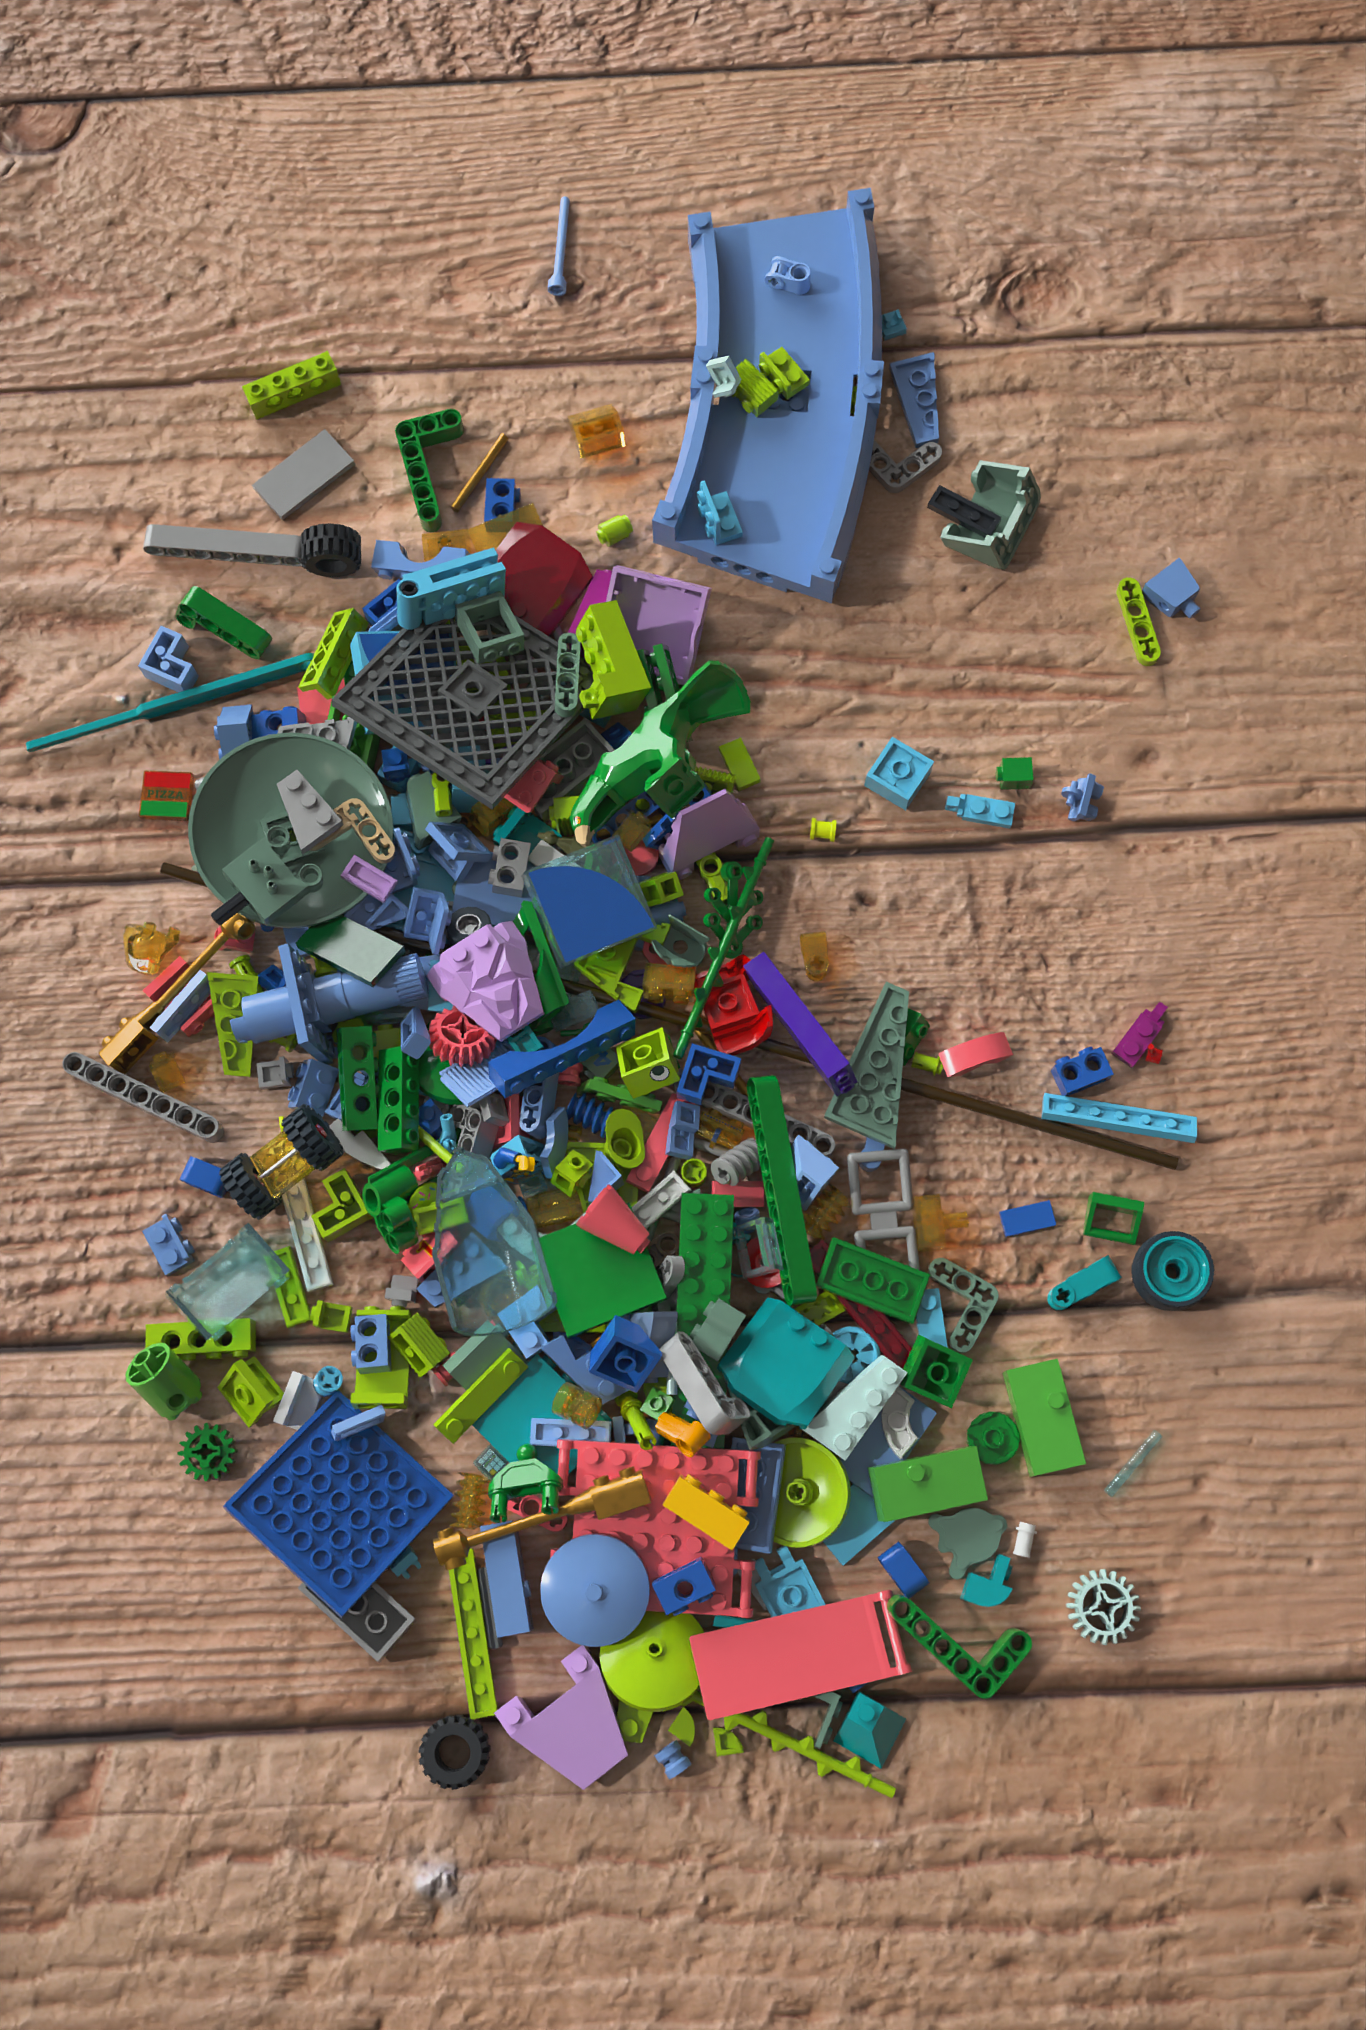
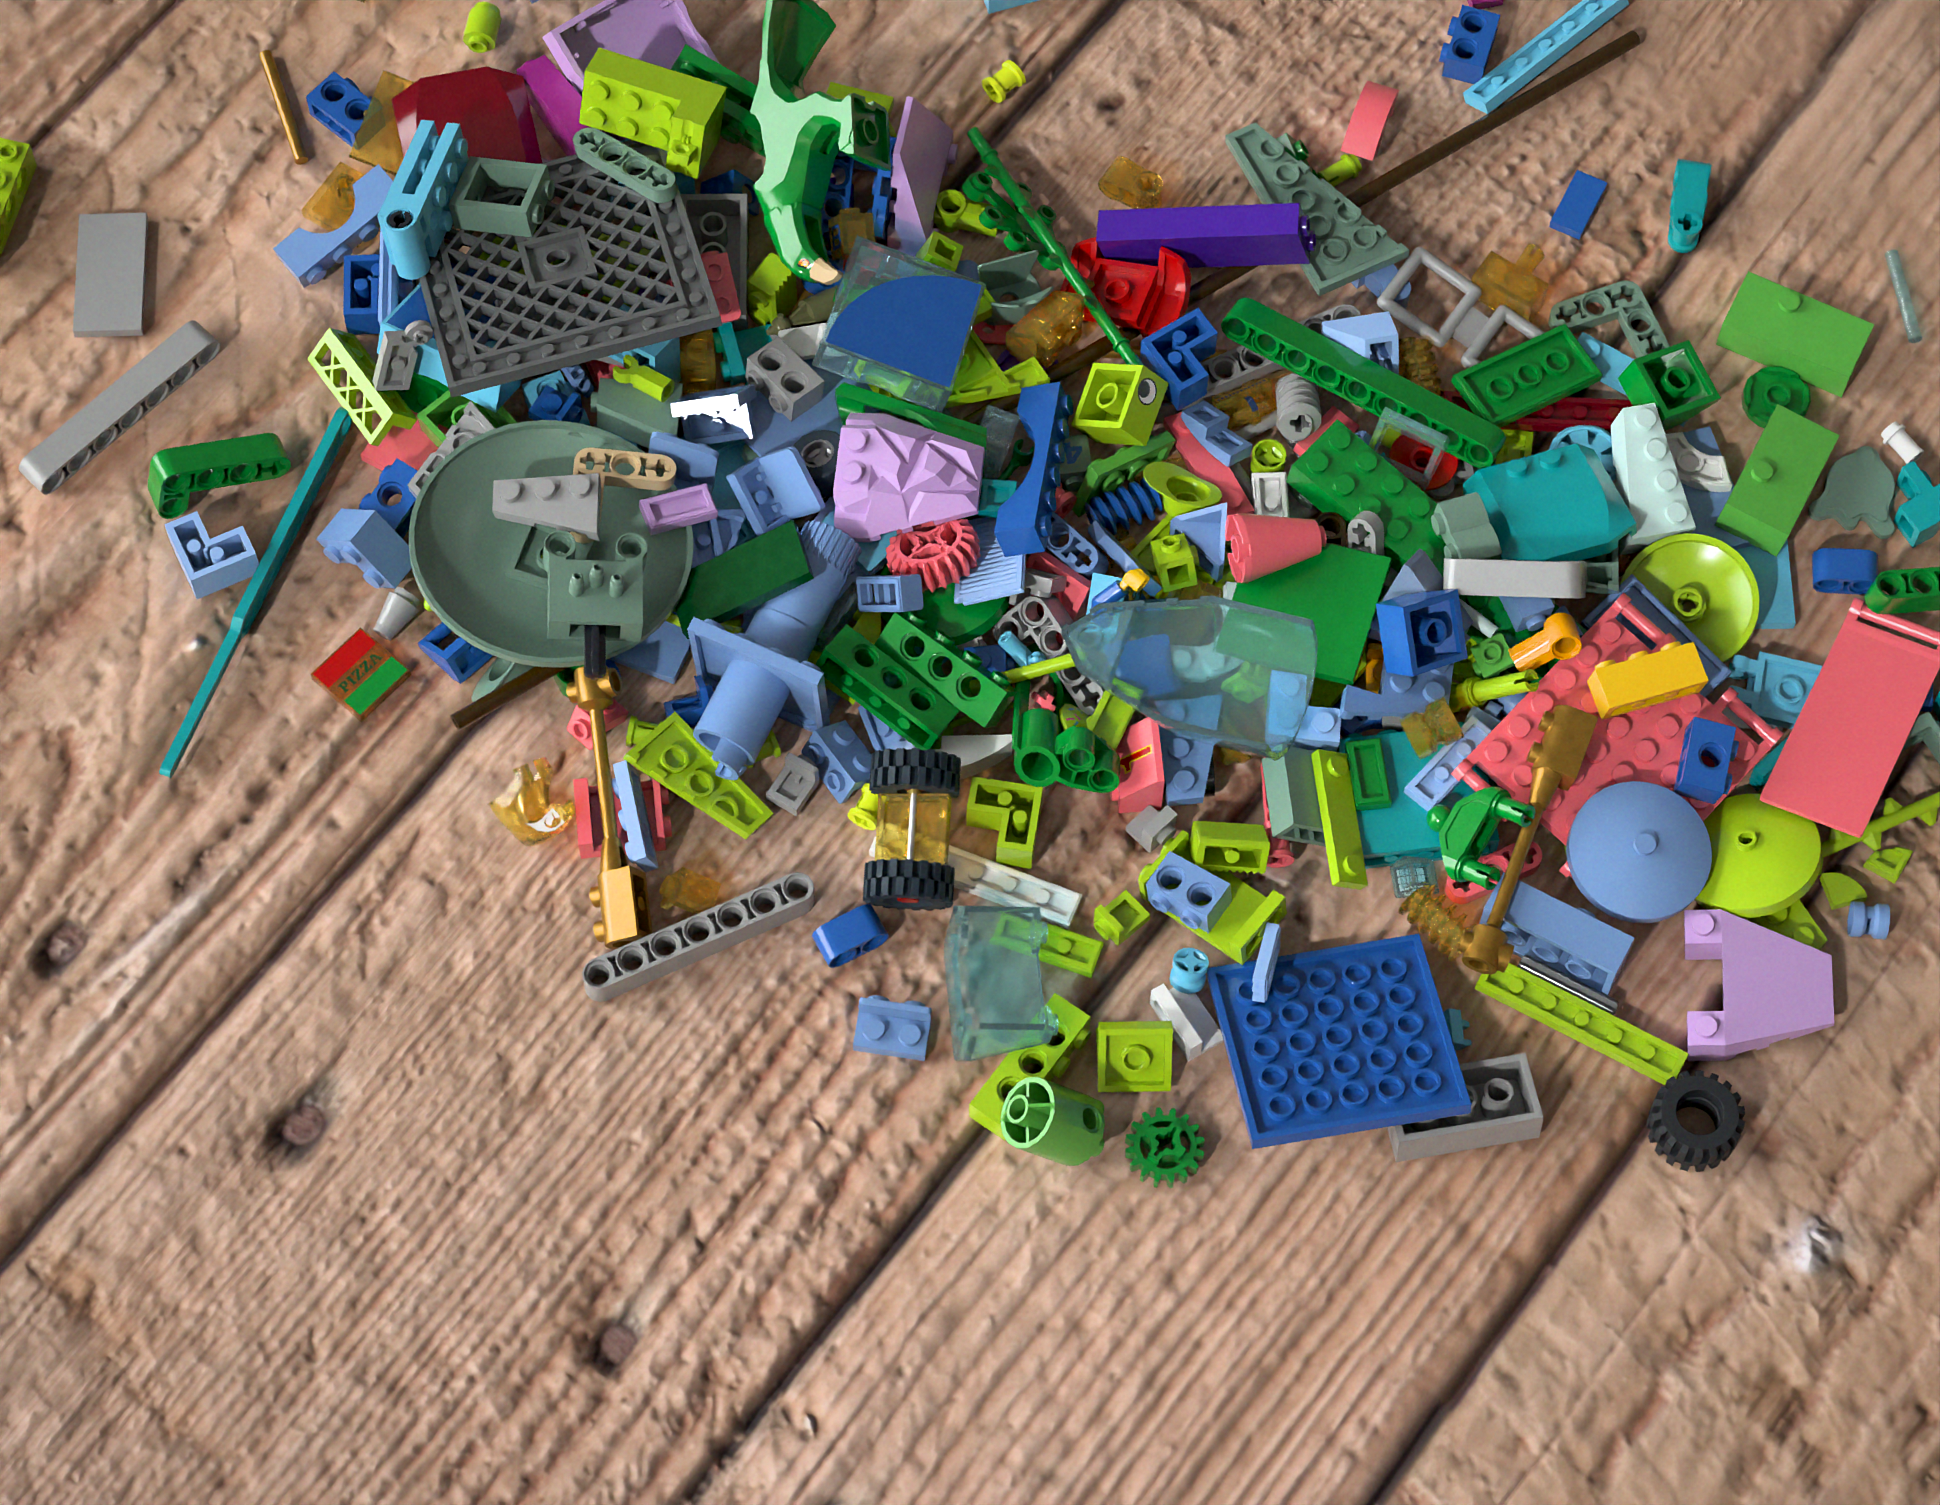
camera: 55 degrees left, 10 degrees down
black tyre [301,523,361,577] -> none
green beam [395,409,464,533] -> none
green tile [1083,1192,1145,1245] -> none
teal wheel [1131,1231,1214,1311] -> none
none -> light grey hinge [372,320,433,391]
none -> green tile [1344,738,1392,811]

